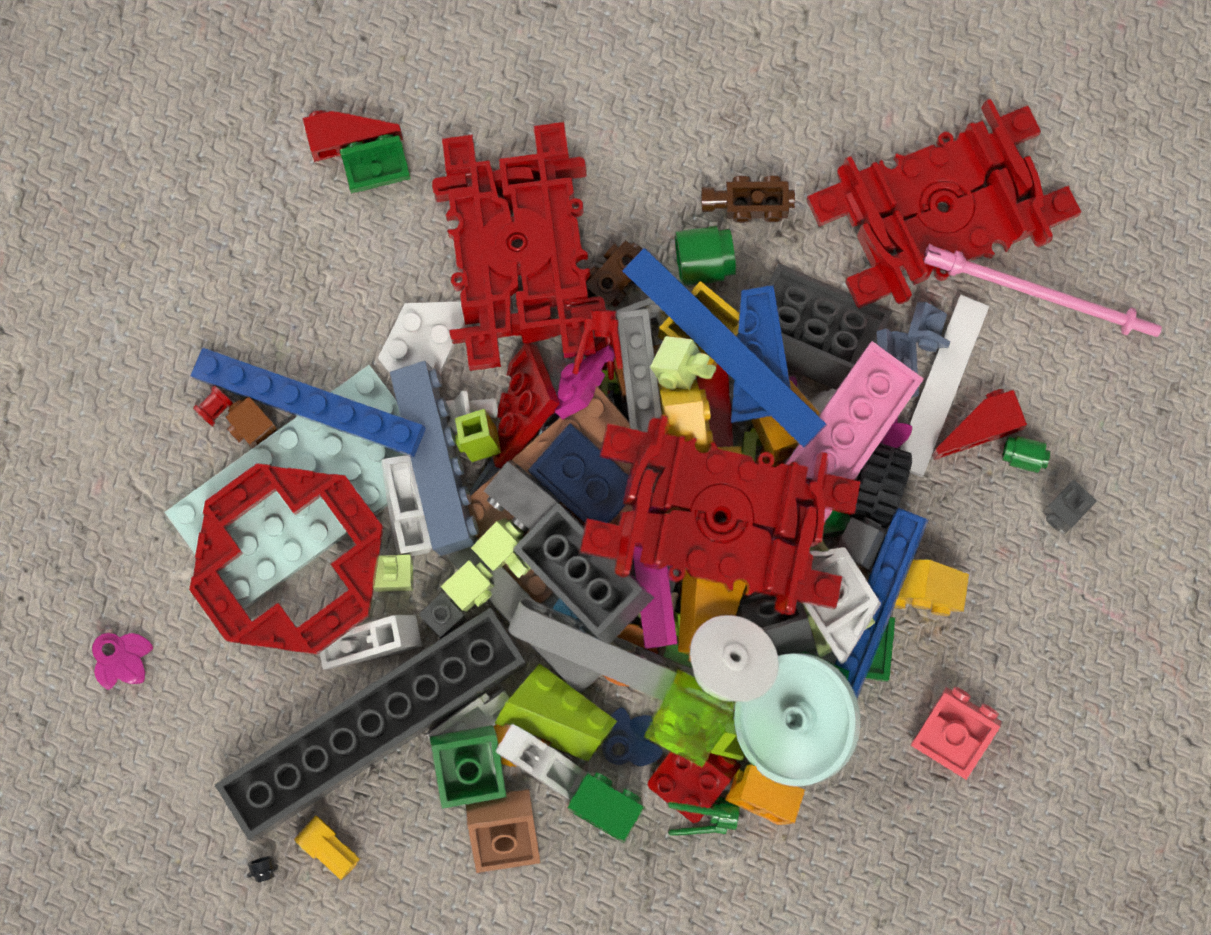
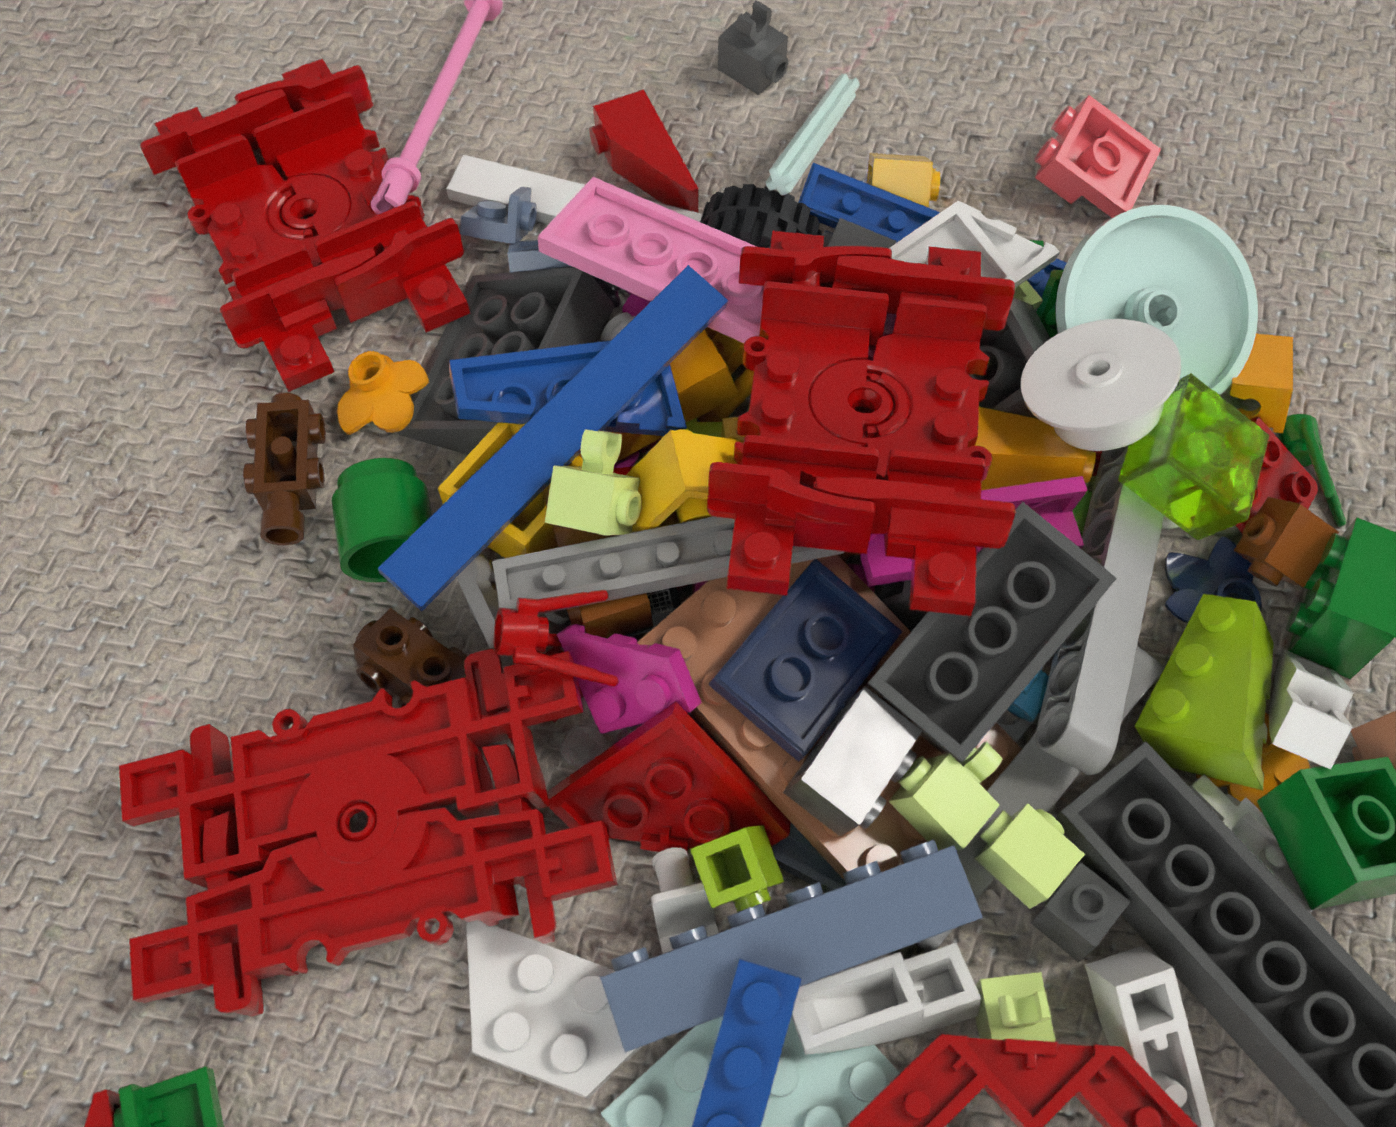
camera: 95 degrees left, 15 degrees down
green brick [1001,436,1051,473] -> none
none -> light orange plate [337,351,429,435]
none -> light aqua axle [765,73,860,196]
none -> dark orange brick [1234,496,1339,588]

